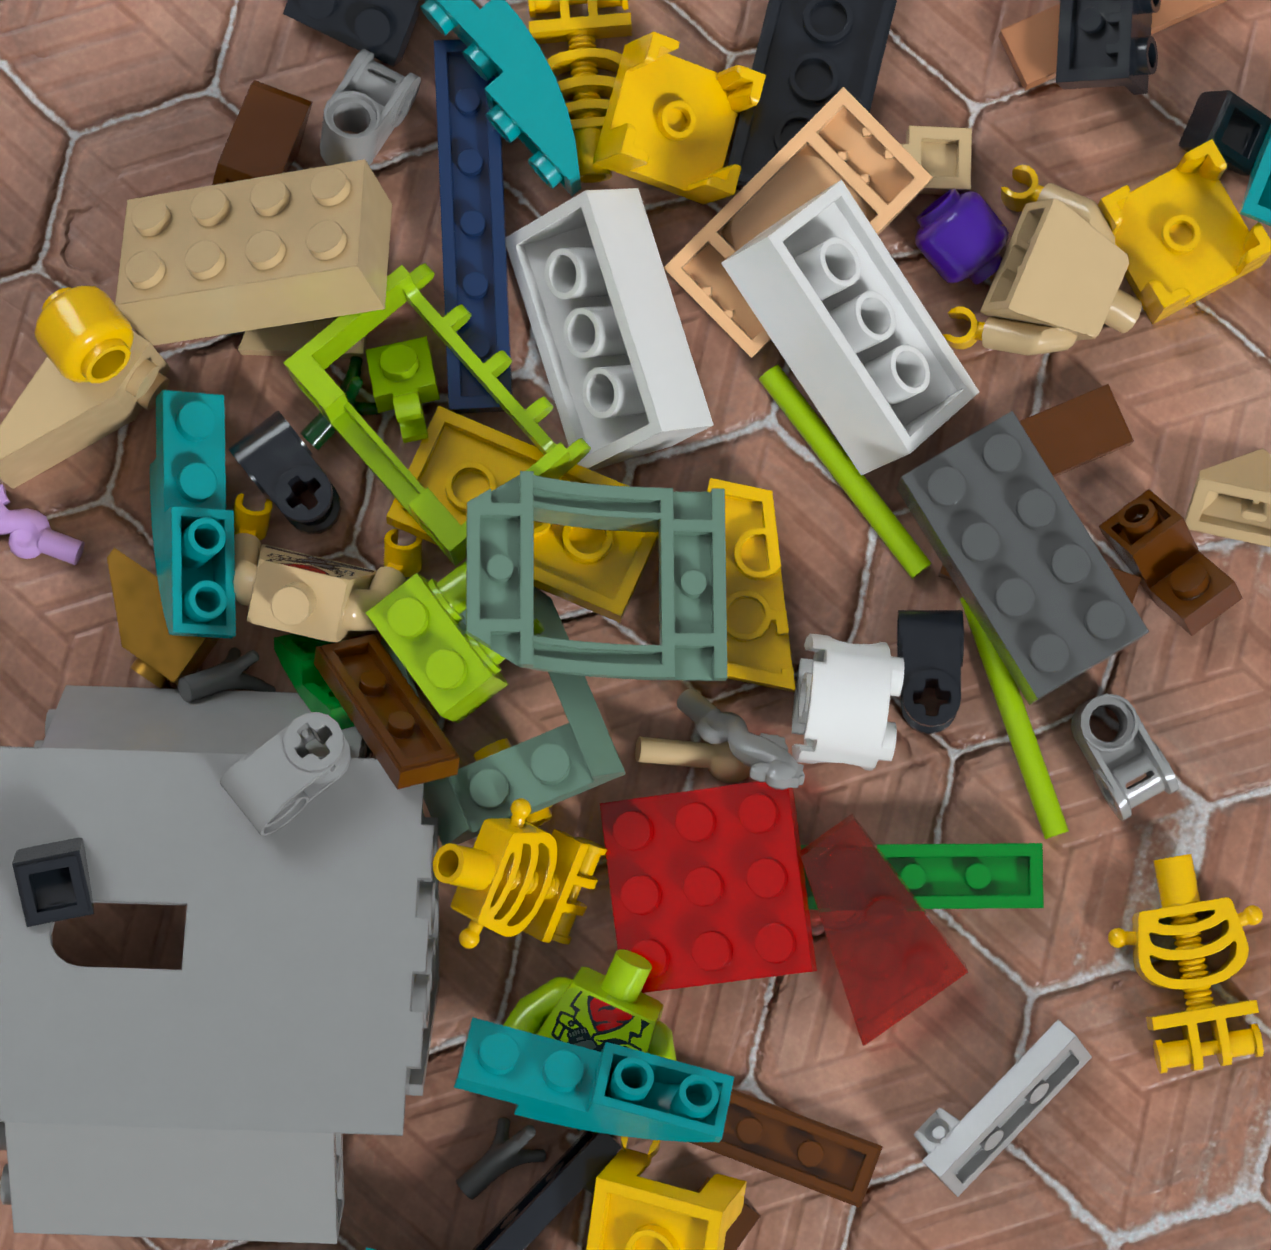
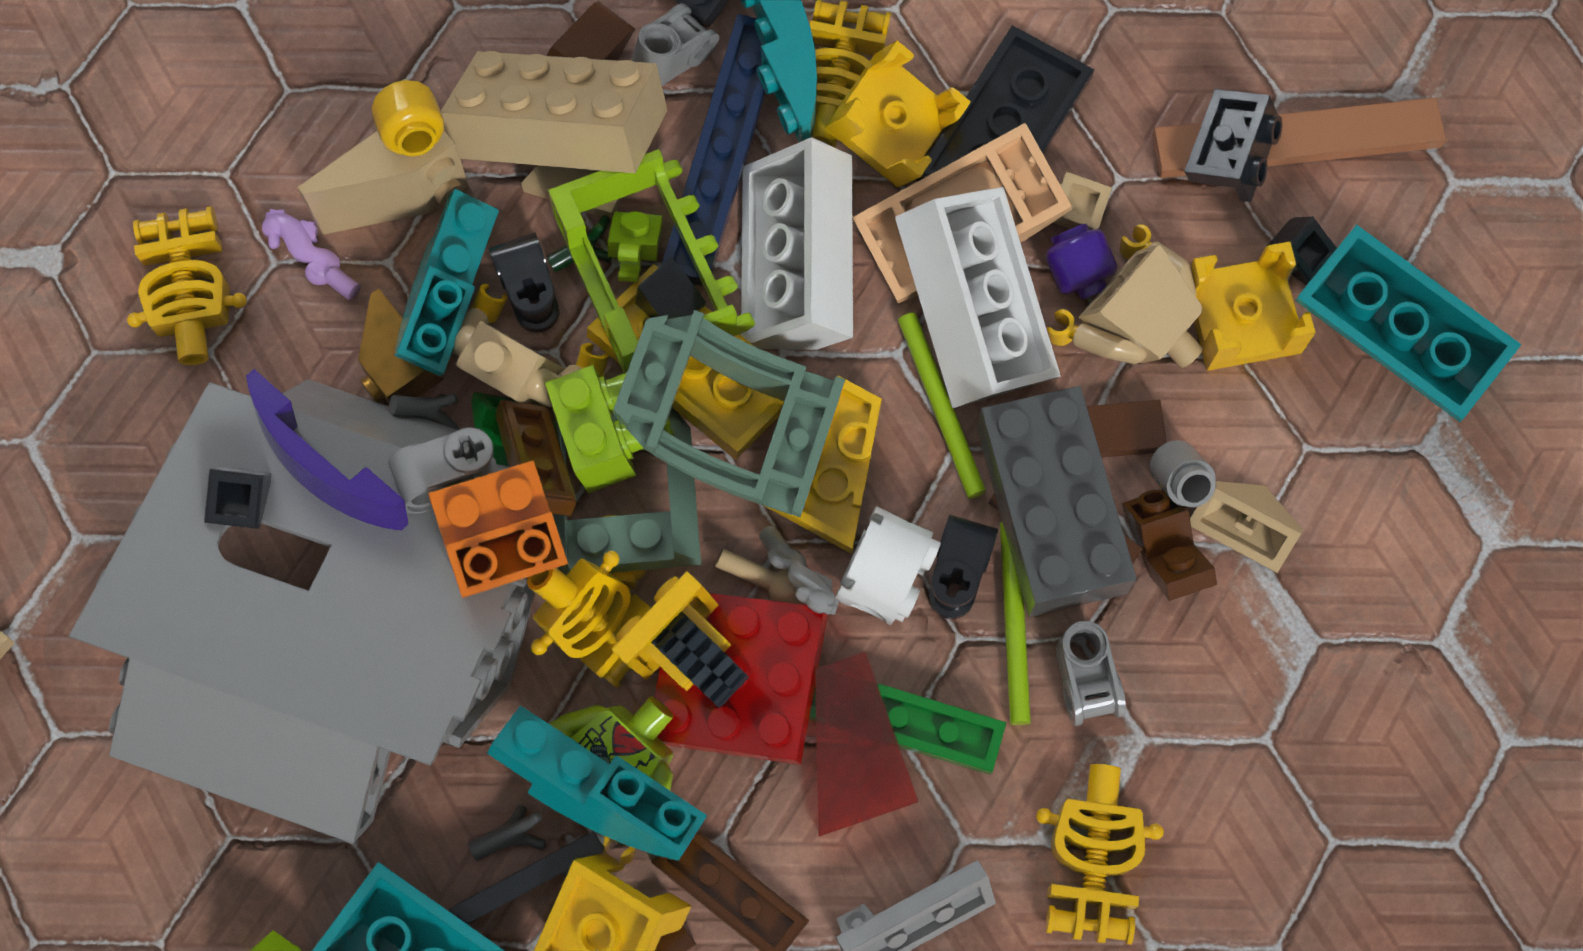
camera: 10 degrees right, 10 degrees down
none -> dark purple slope [246,369,409,531]
none -> orange brick [428,460,568,598]
none -> plate [611,571,749,708]
none -> black slope [635,258,706,319]
none -> light grey brick [1150,440,1216,507]

